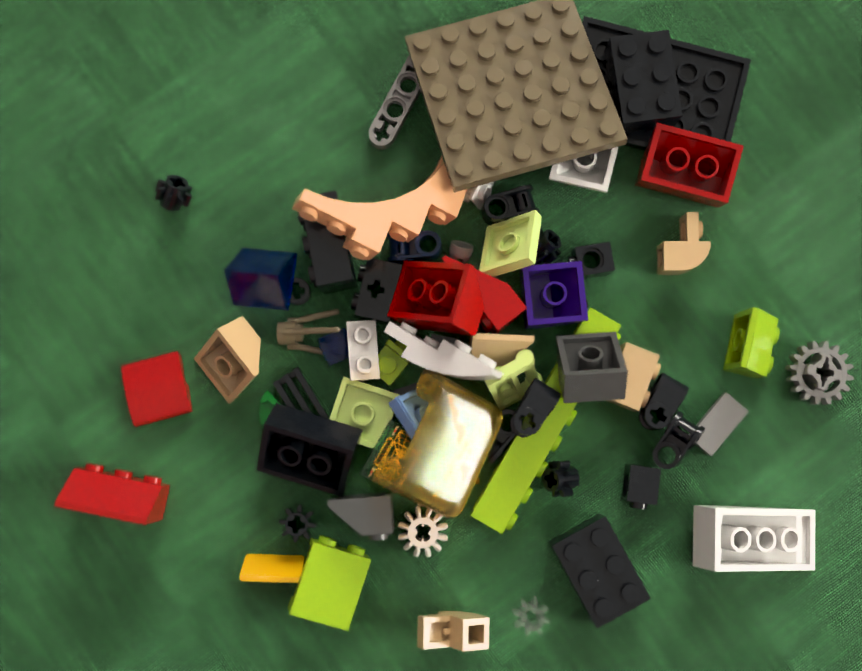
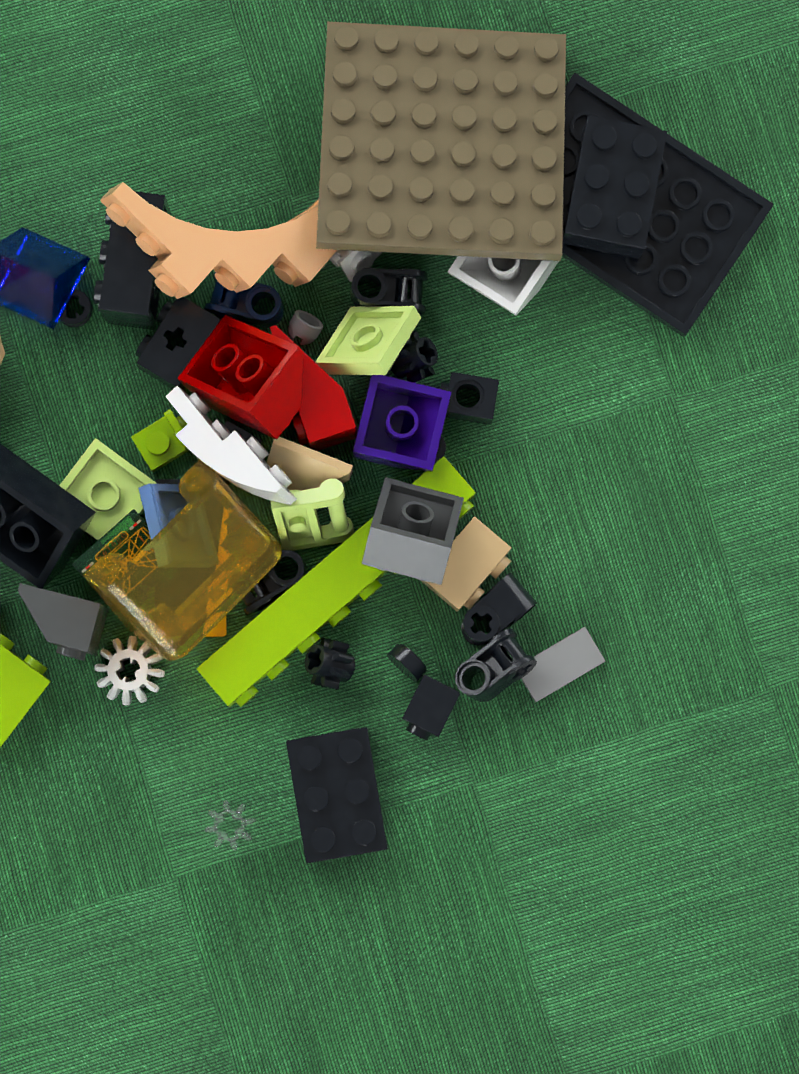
camera: 10 degrees right, 0 degrees up
black tile [273,367,329,418] -> none
dark tan plant [276,309,340,356] -> none
clear blue plate [317,328,349,367] -> none
white hinge [346,320,380,382] -> none
light grey beam [368,56,421,150] -> none
tan brick [417,611,489,652] -> none
black piece [510,378,562,437] -> none
red slope [635,122,744,208] -> none
tan brick [657,212,711,275] -> none
white slope [693,505,815,572] -> none
lime slope [722,307,780,379] -> none
light grey gear [785,341,854,405] -> none
none -> black tile [387,644,427,682]

